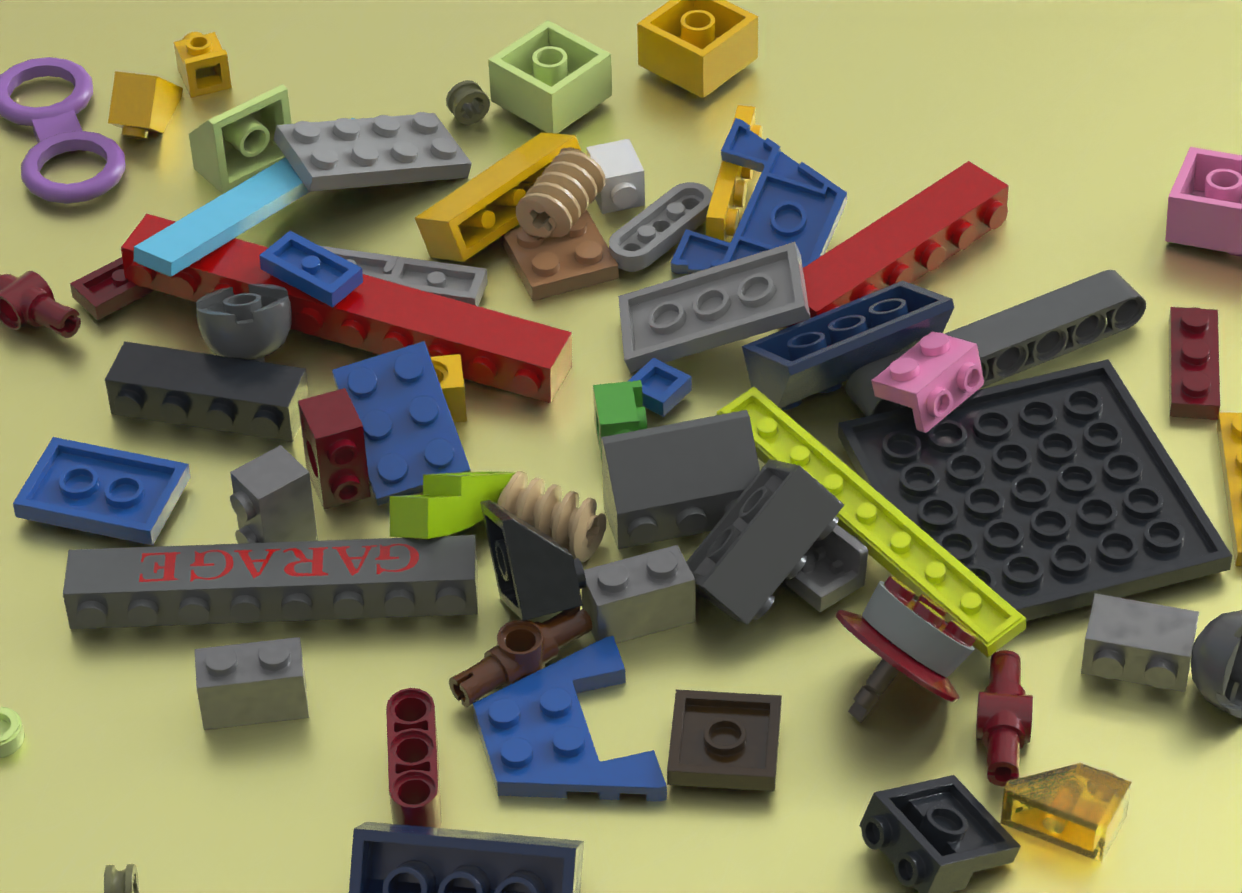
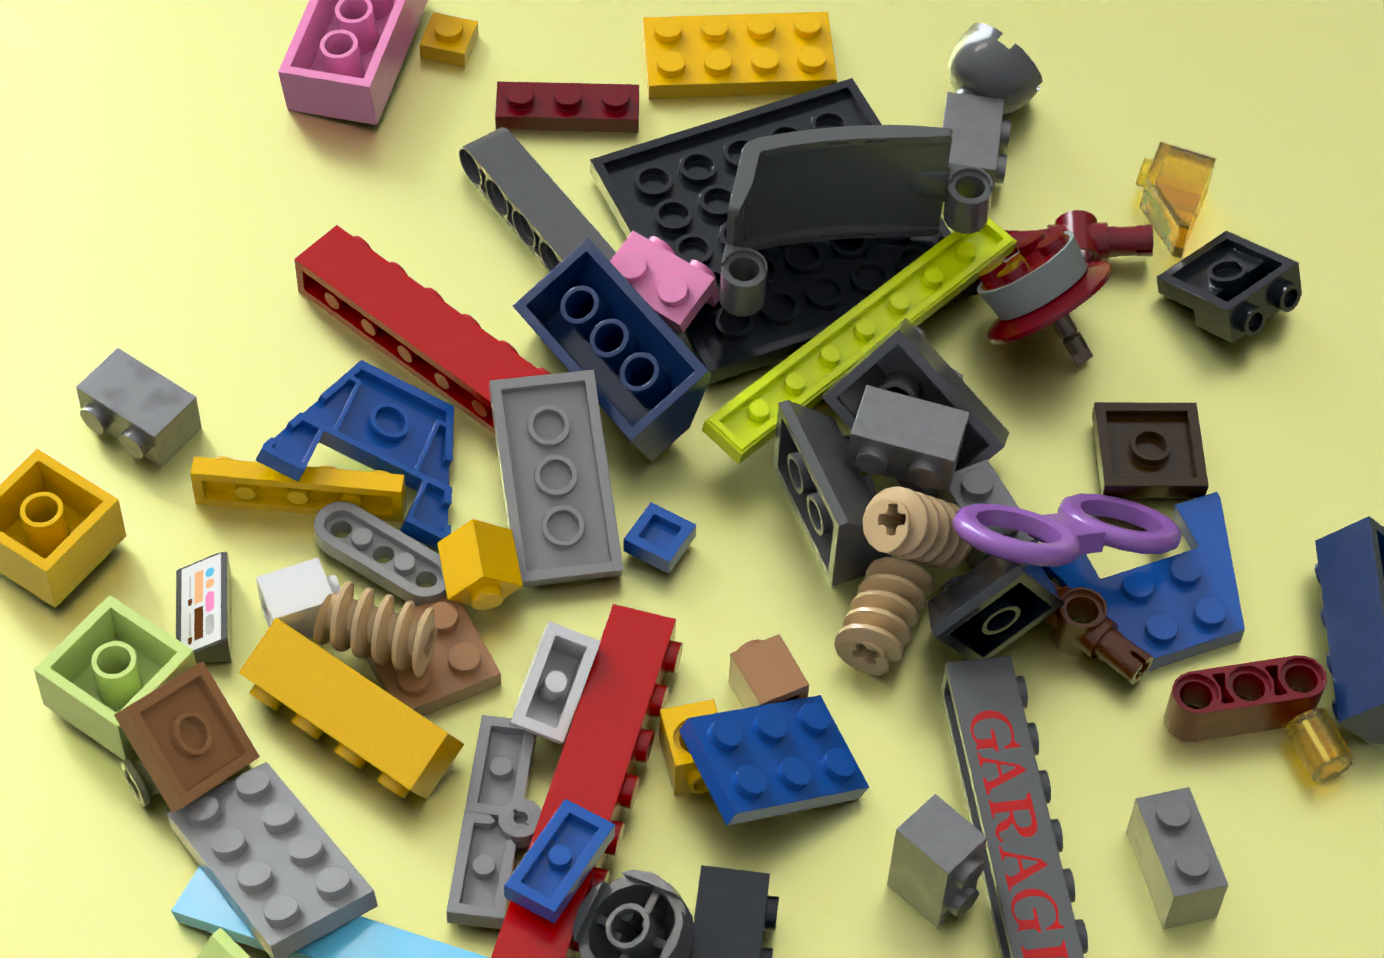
camera: 100 degrees left, 10 degrees up
dark red brick [298,388,371,510] -> none
lime slope [390,471,516,539] -> none
bright green brick [593,380,648,460] -> none
none -> flat silver brick [76,348,202,468]
none -> medium nougat plate [114,661,260,813]
none -> slope [176,552,231,664]
none -> yellow brick [437,519,523,610]
none -> white slope [510,621,601,745]
none -> dark grey panel [719,125,993,316]
none -> medium nougat brick [728,634,809,708]
none -> flat silver brick [845,385,969,492]
none -> tan piece [862,486,972,570]
none -> medium lavender bar [952,493,1182,567]
none -> clear yellow piece [1285,708,1353,783]

